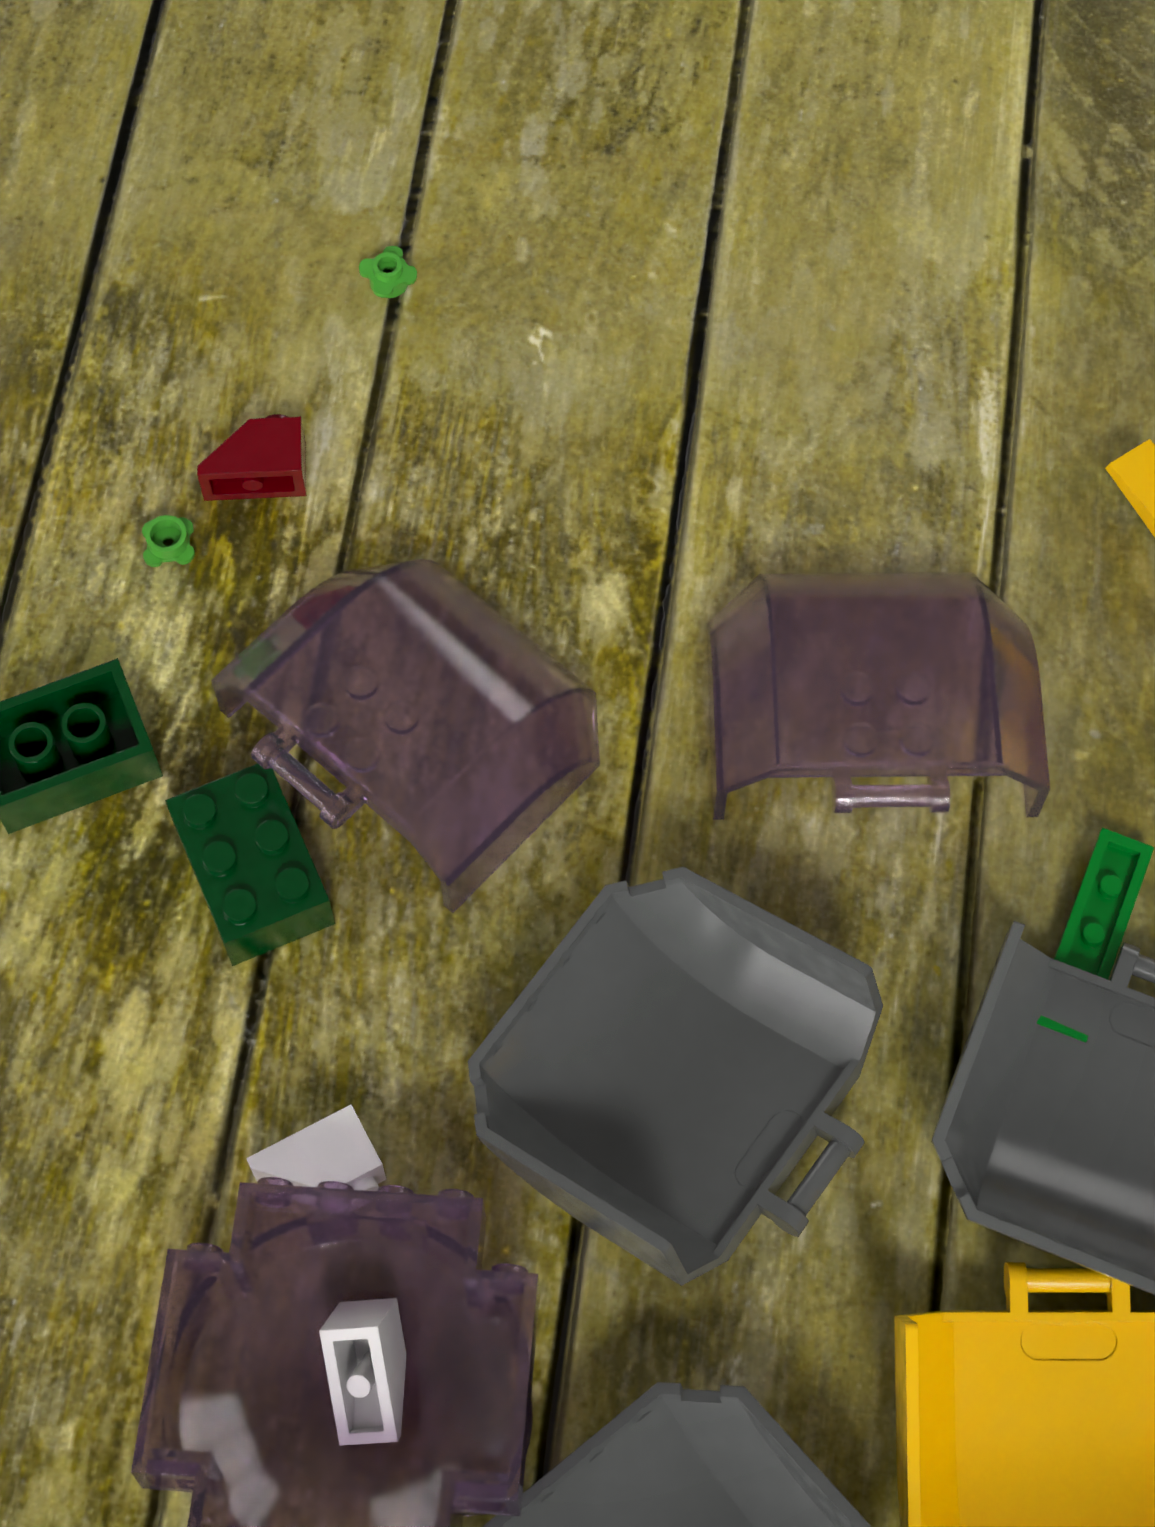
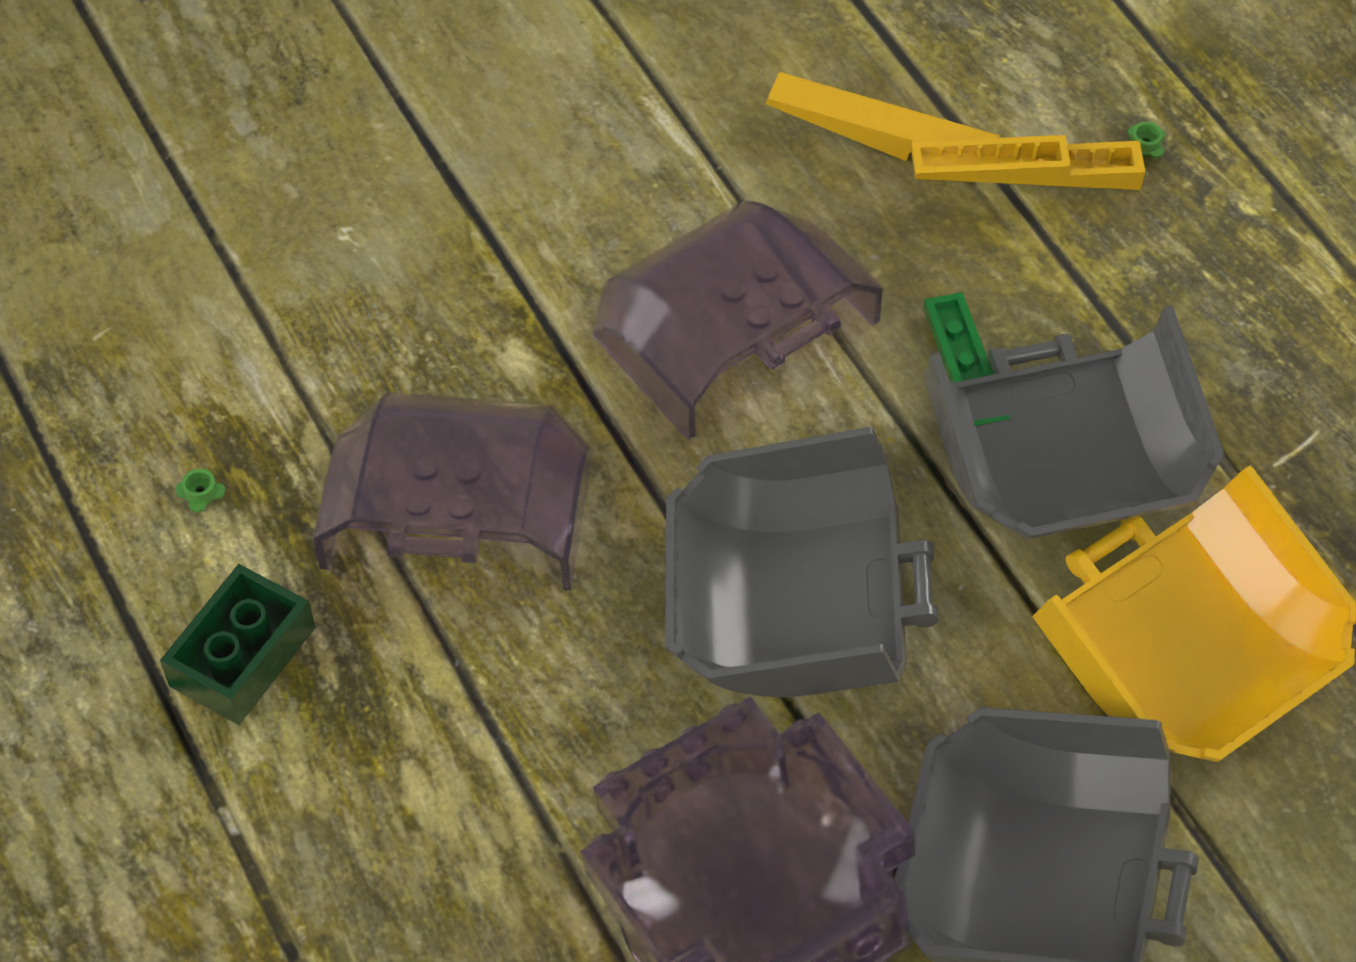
camera: 35 degrees left, 10 degrees down
dark green brick [165,759,335,966] -> none
dark red slope [197,414,307,501] -> none
white slope [246,1105,386,1206] -> none
white slope [319,1298,406,1446] -> none
bright green plate [359,246,417,298] -> none

